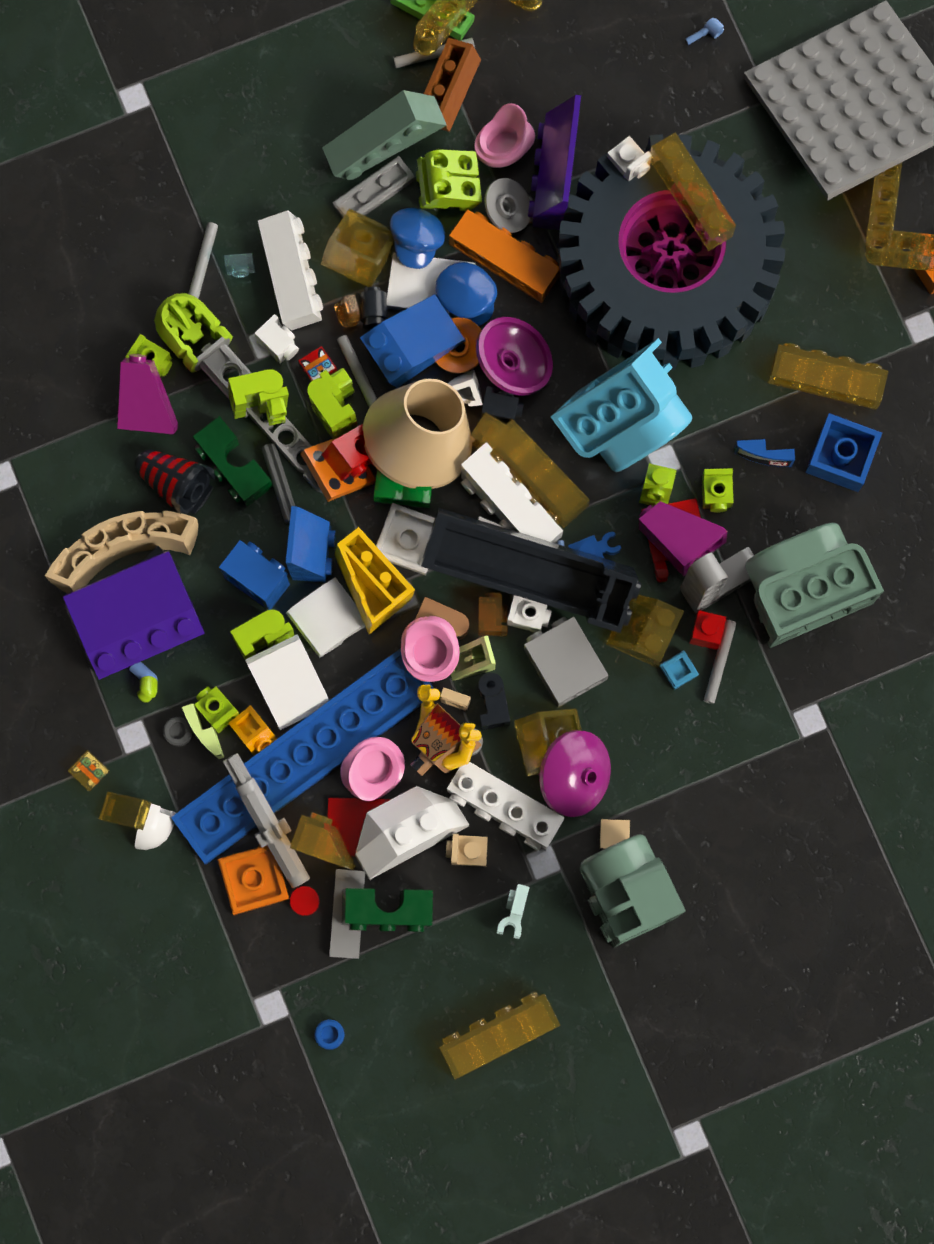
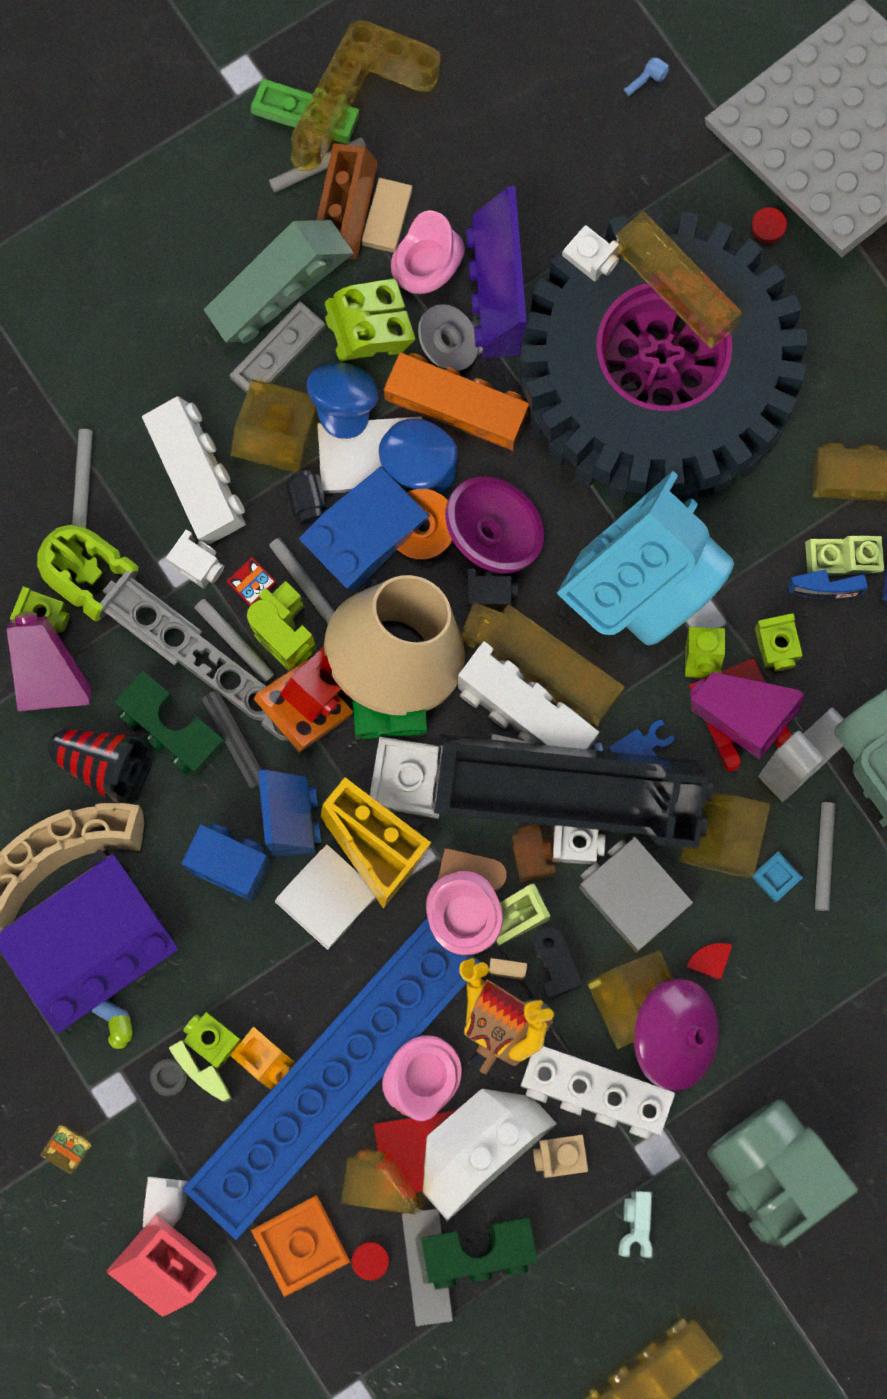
camera: 10 degrees left, 0 degrees up
clear yellow tile [99,792,152,830] -> none
light grey piece [222,753,310,888] -> none
clear light blue plate [224,253,255,277] -> none
lime hips [228,369,289,426] -> none
lime hips [230,610,295,661] -> none
white tile [246,634,330,730] -> none
clear orange tile [334,294,360,327] -> none
white brick [448,370,483,406] -> none
tan tile [600,819,630,849] -> none
red brick [689,610,726,650] -> none
none -> coral slope [107,1214,217,1317]
none -> light grey bar [195,599,276,684]
none -> tan tile [362,178,413,253]
none -> red tile [686,943,732,980]
none -> red tile [751,207,787,244]
none -> yellowish green slope [805,536,884,576]

